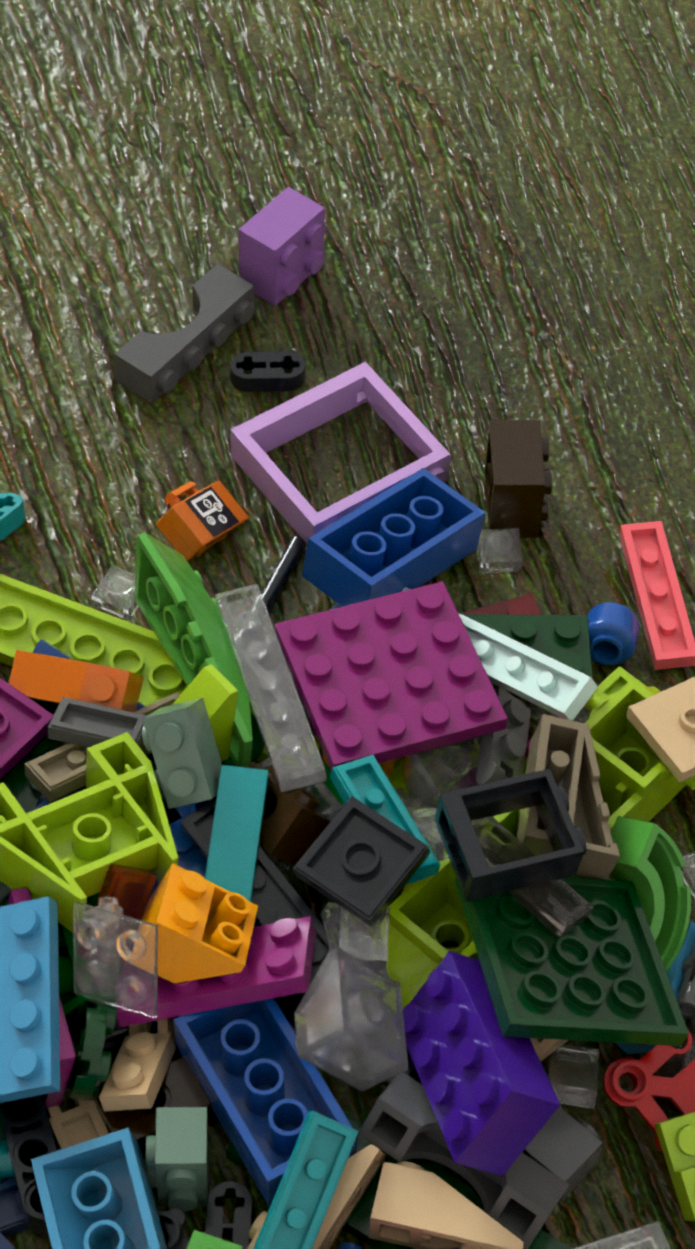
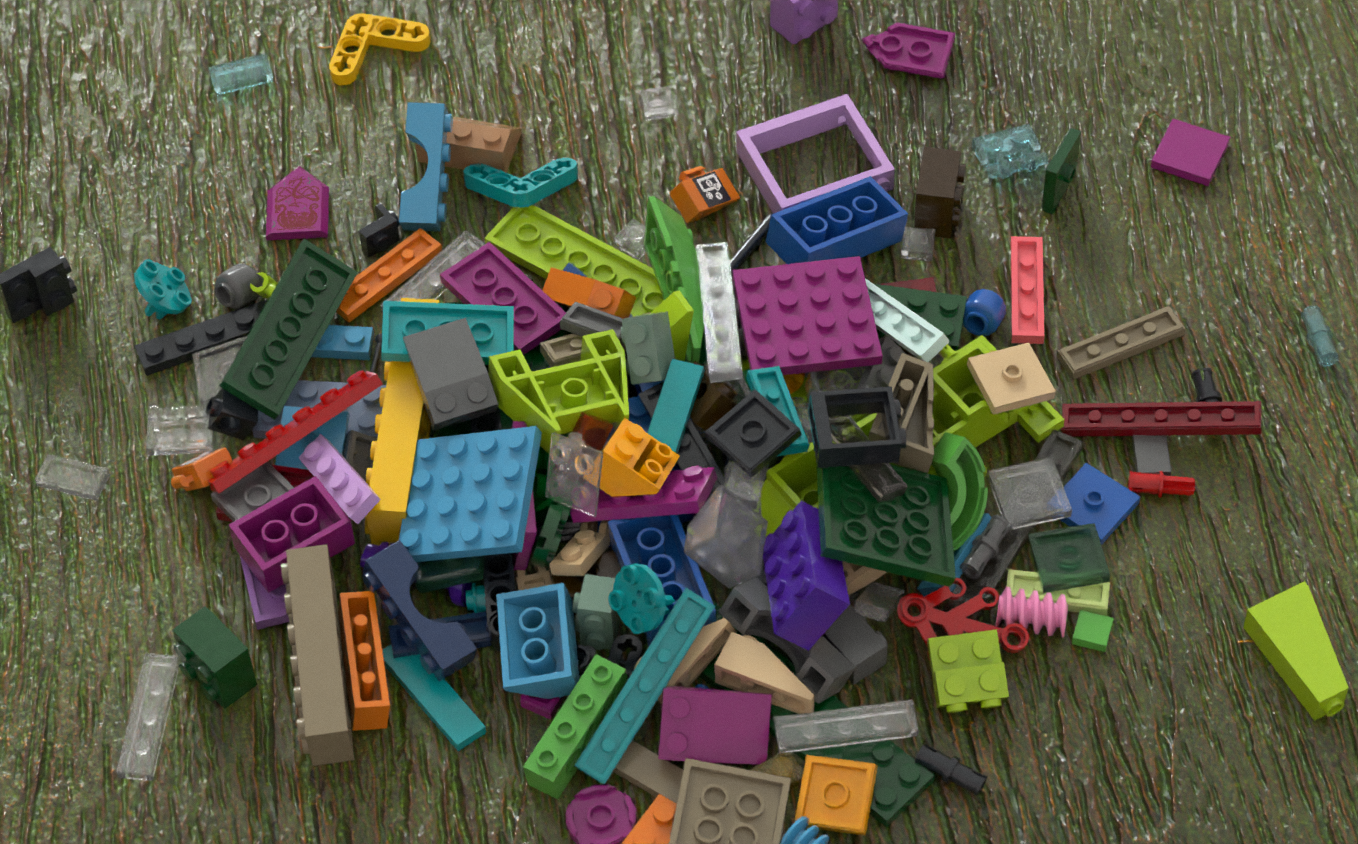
camera: 15 degrees right, 0 degrees up
dark grey arch [114,264,255,404] -> none
black beam [230,351,306,392] -> none
none -> teal plate [608,563,675,634]
none -> clear plate [640,86,675,120]
none -> magenta tile [862,23,956,78]
none -> clear light blue plate [972,124,1049,179]
none -> dark green plate [1042,128,1081,214]

